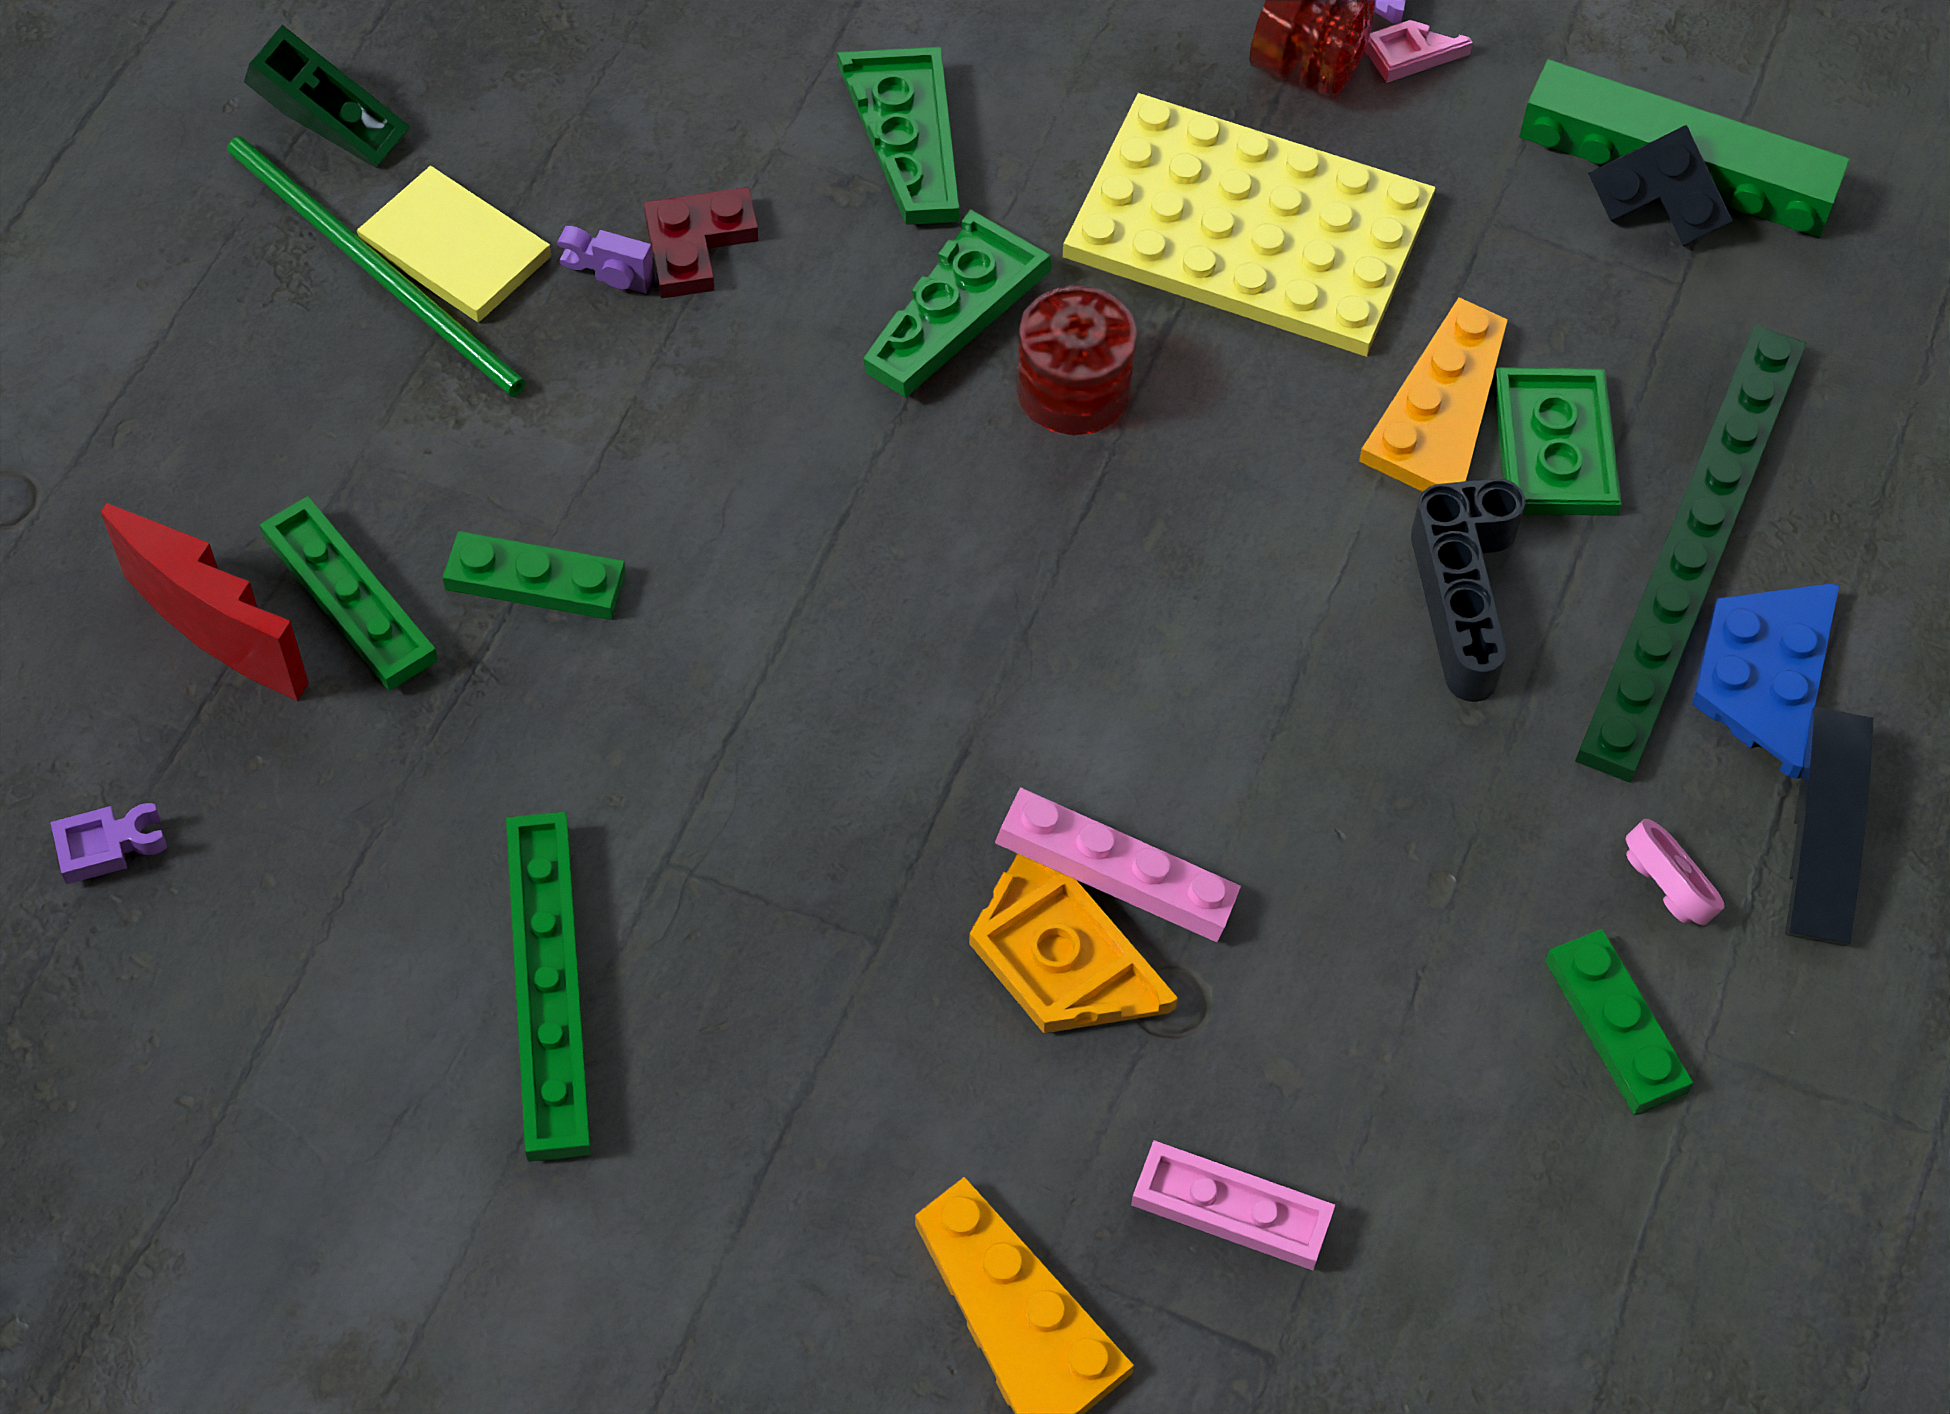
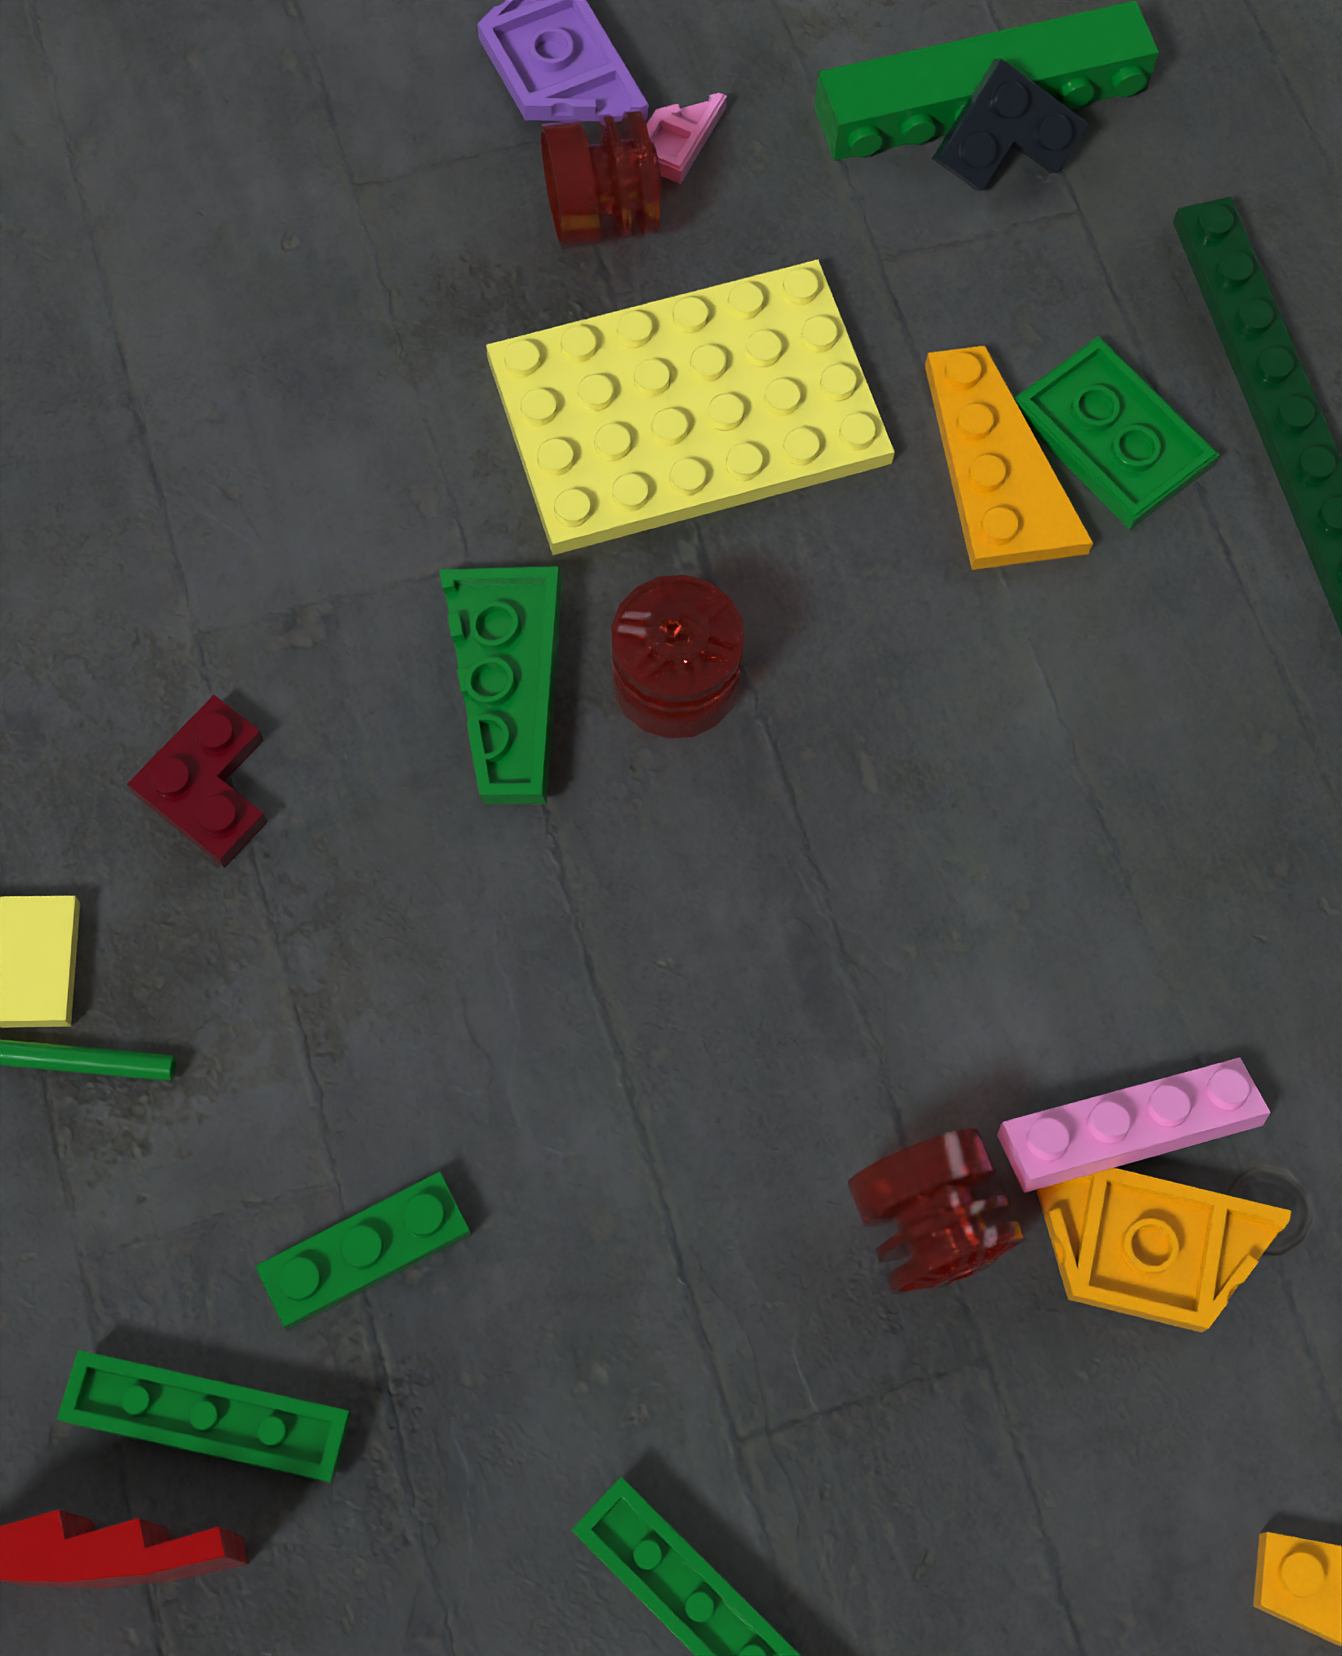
camera: 40 degrees left, 10 degrees up
medium lavender plate [557,226,654,294] -> none
green wing [837,47,959,225] -> none
black beam [1411,478,1525,702] -> none
none -> clear red wheel [847,1128,1026,1295]

